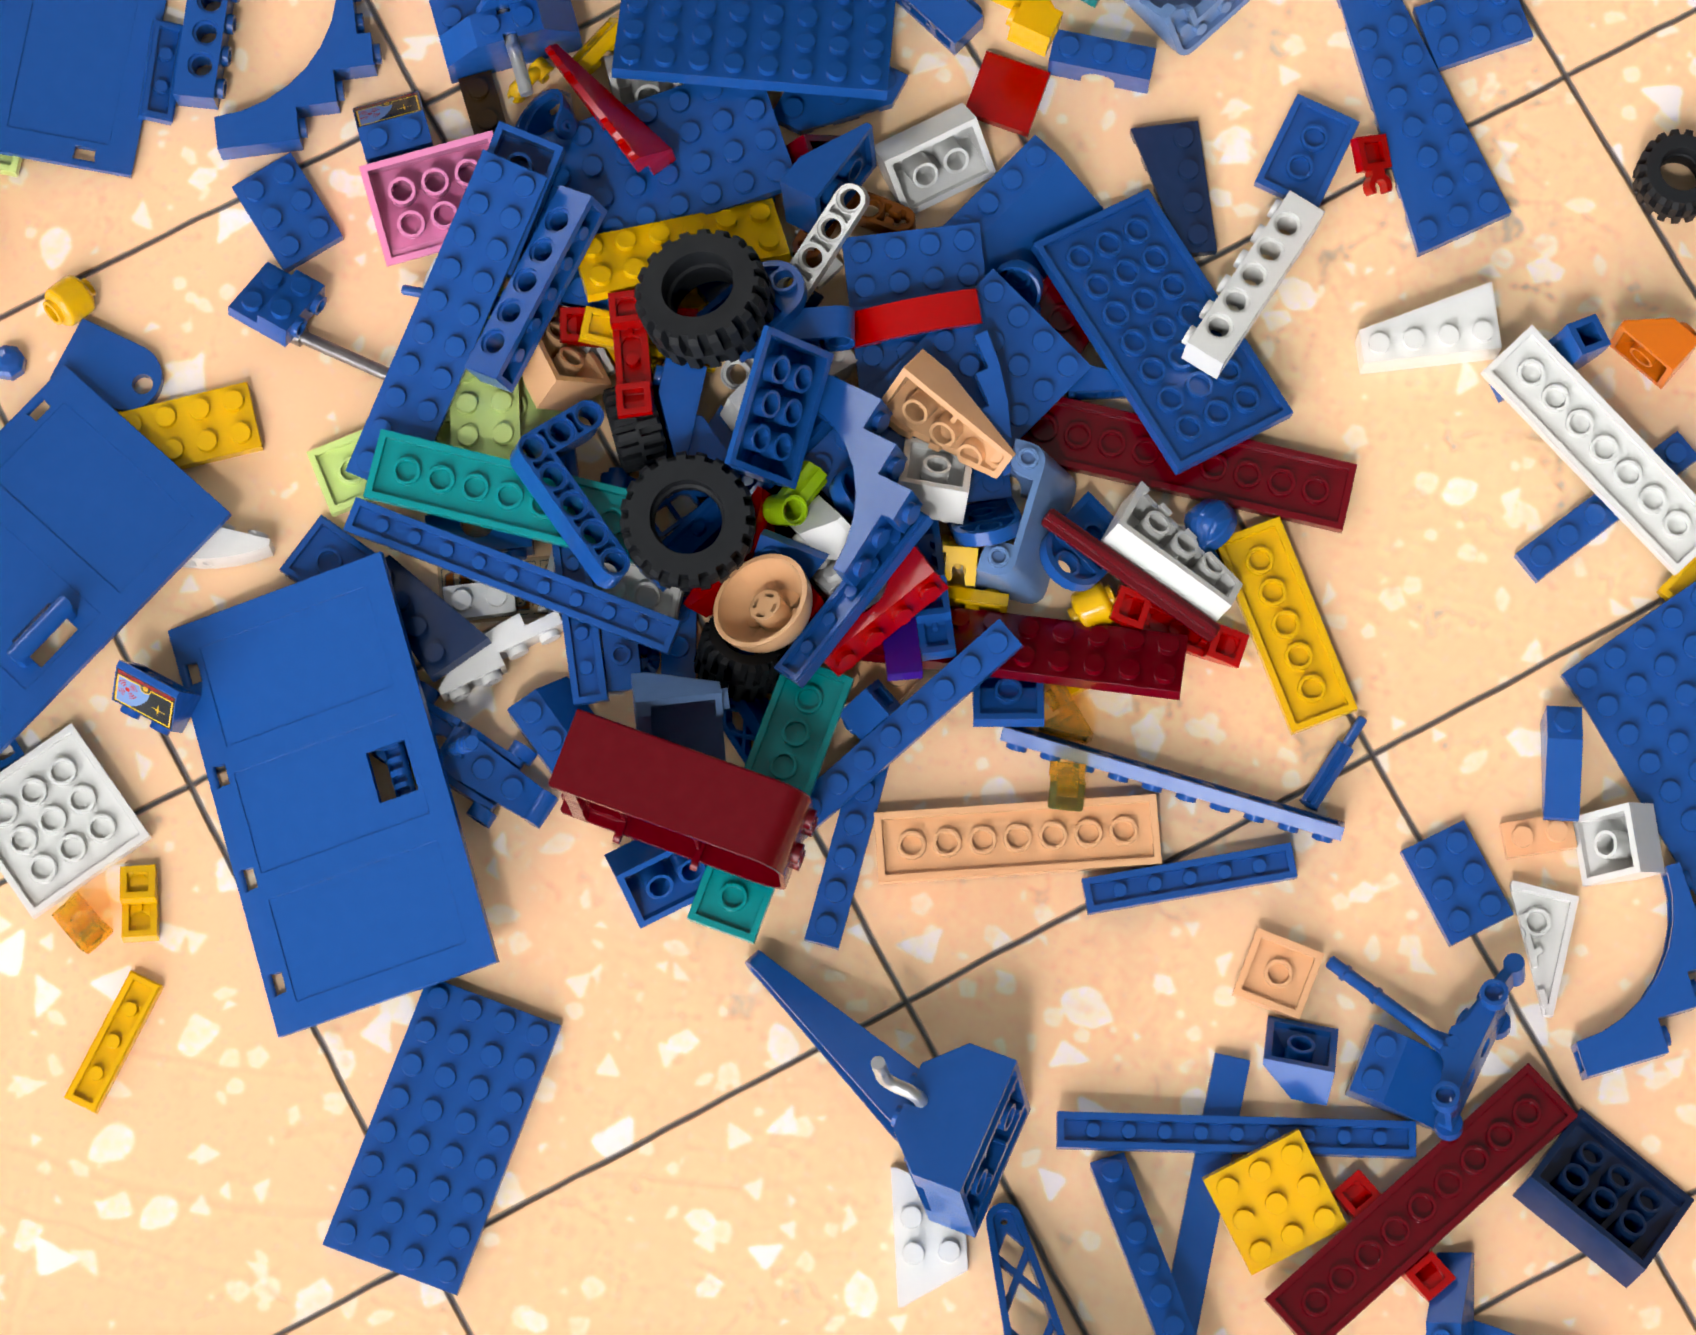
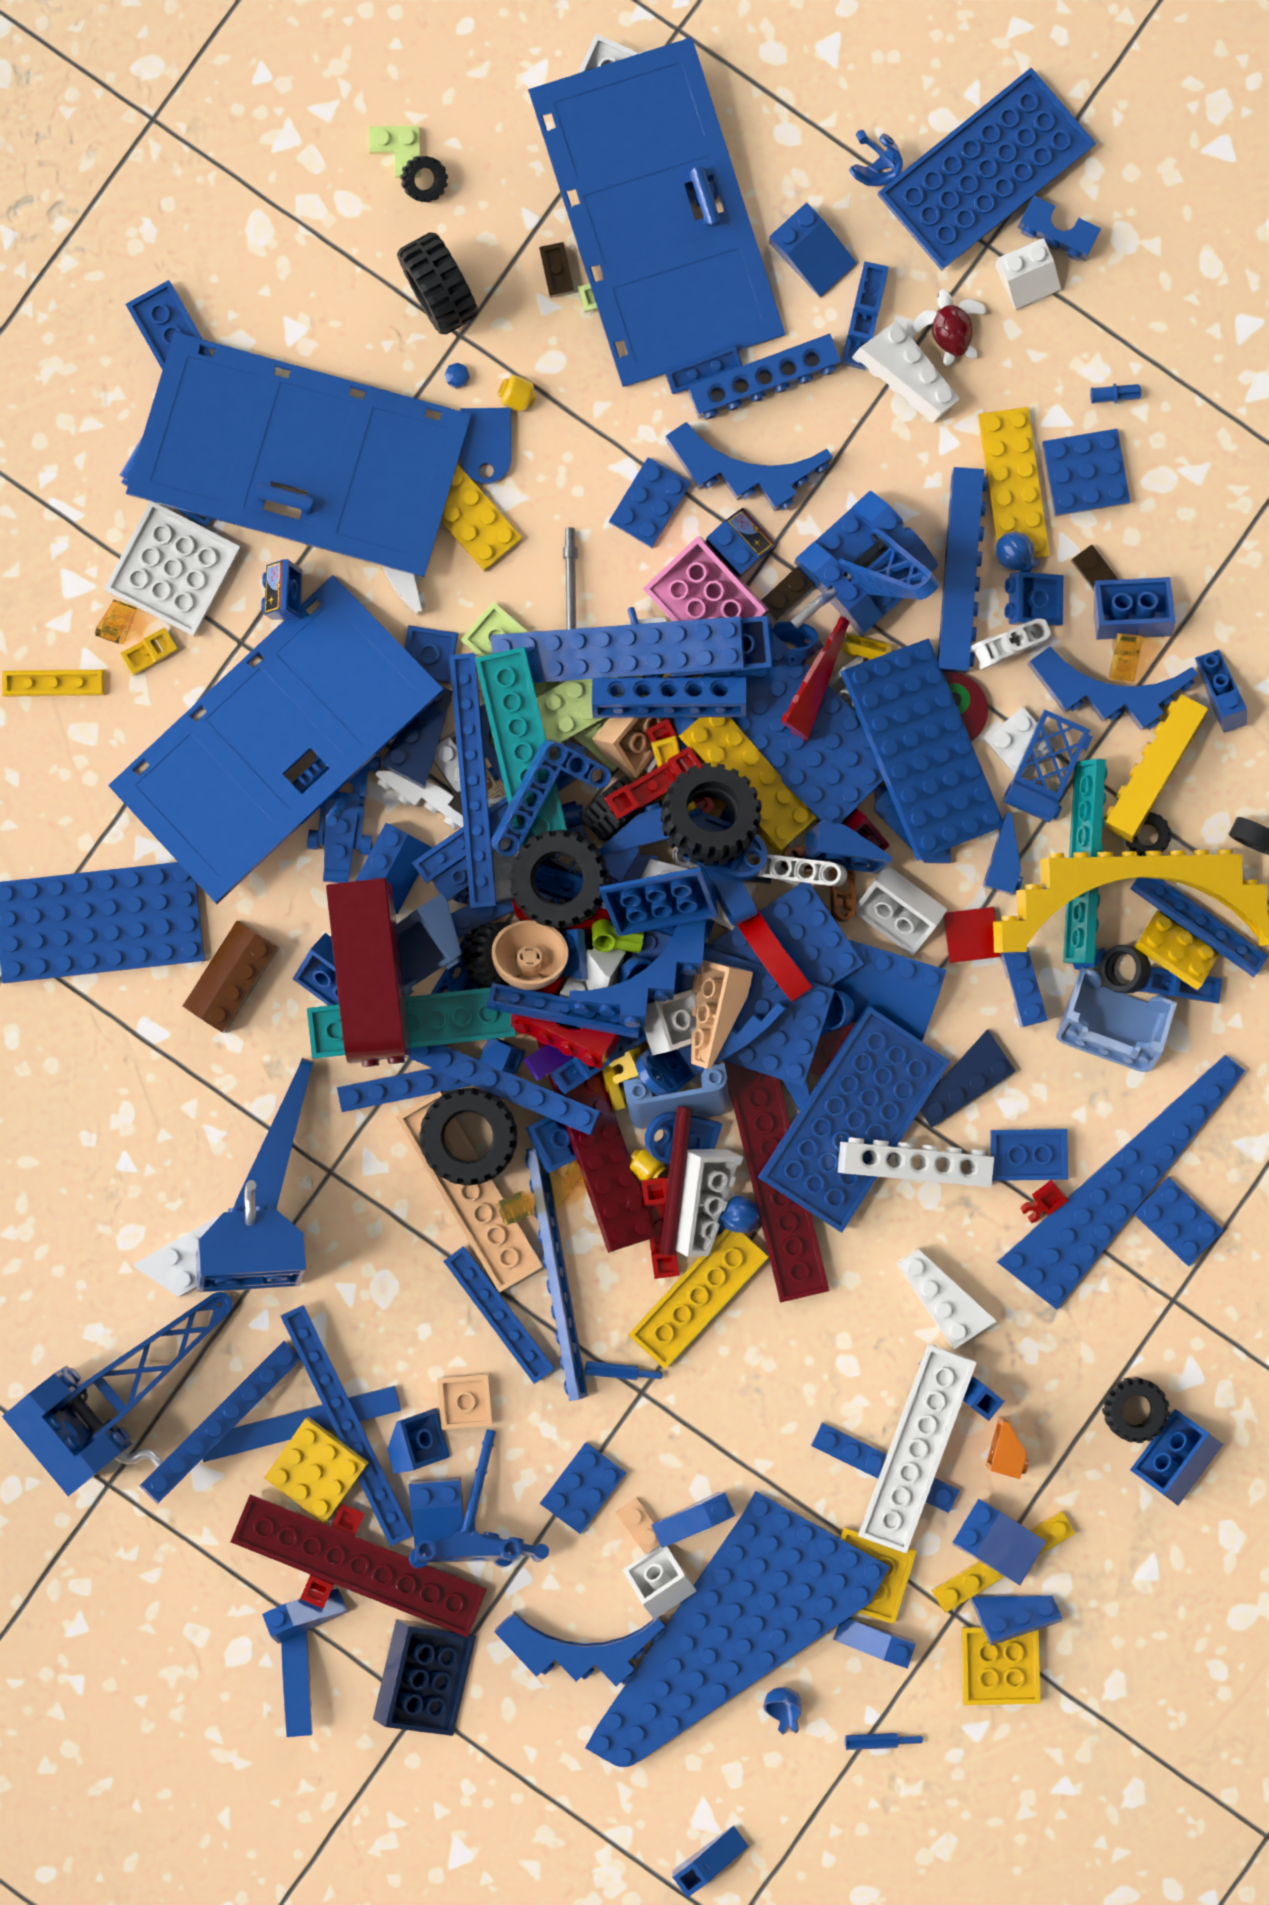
camera: 60 degrees right, 10 degrees up
blue plate [228,262,327,347] -> none
yellow arm [507,56,554,104] -> none
white wing [1509,880,1579,1018] -> none
none -> reddish brown slope [183,921,280,1033]
none -> black tyre [419,1088,518,1185]

